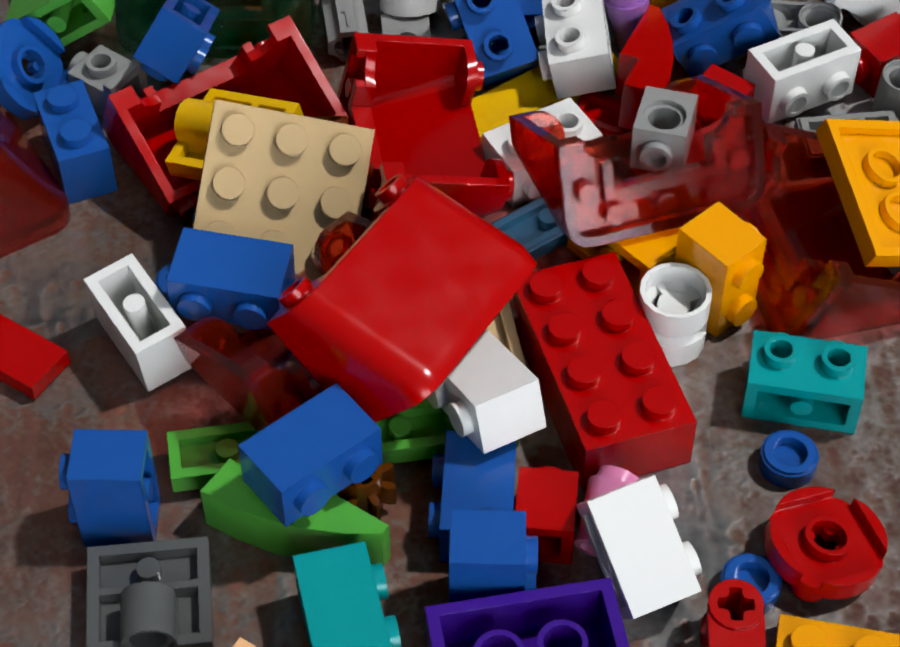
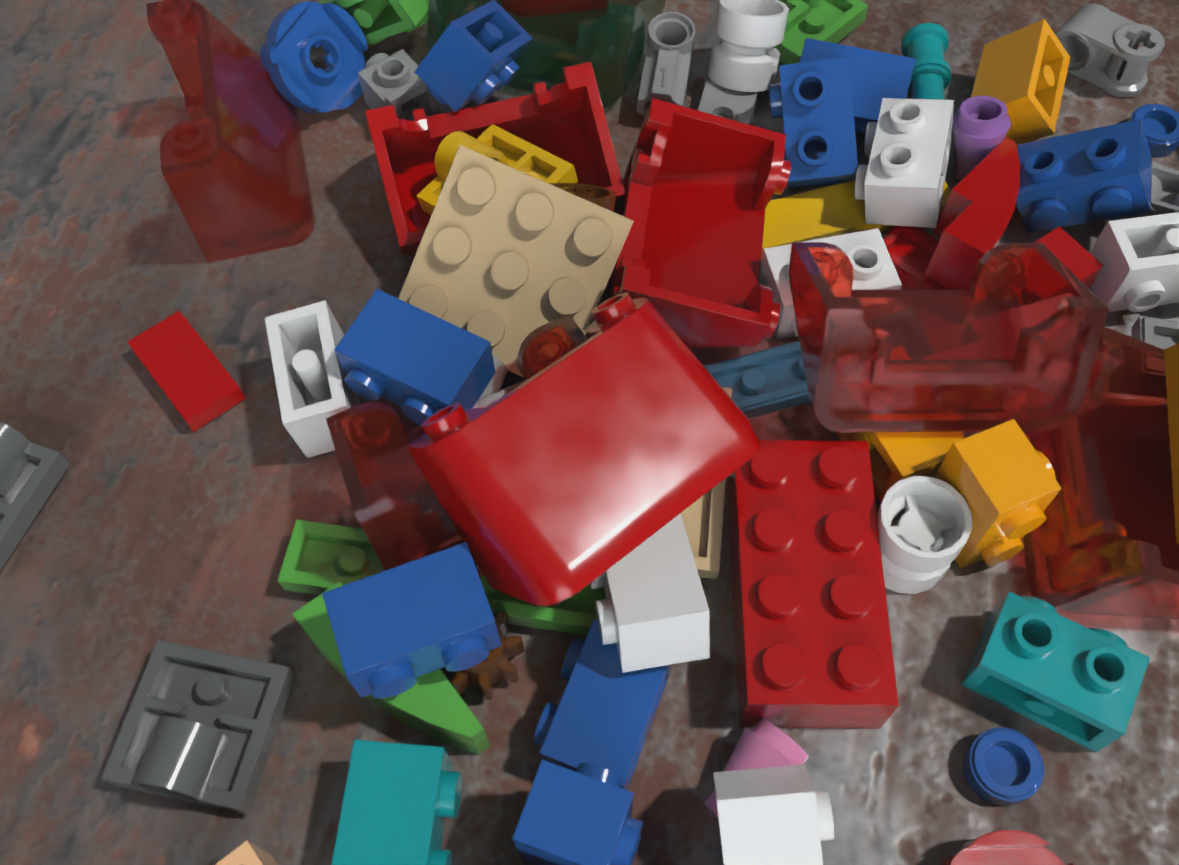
camera: 20 degrees right, 10 degrees up
blue brick [33,80,118,205] -> none
blue brick [59,429,161,547] -> none
red brick [515,466,579,564] -> none
light grey brick [630,86,698,177] -> none

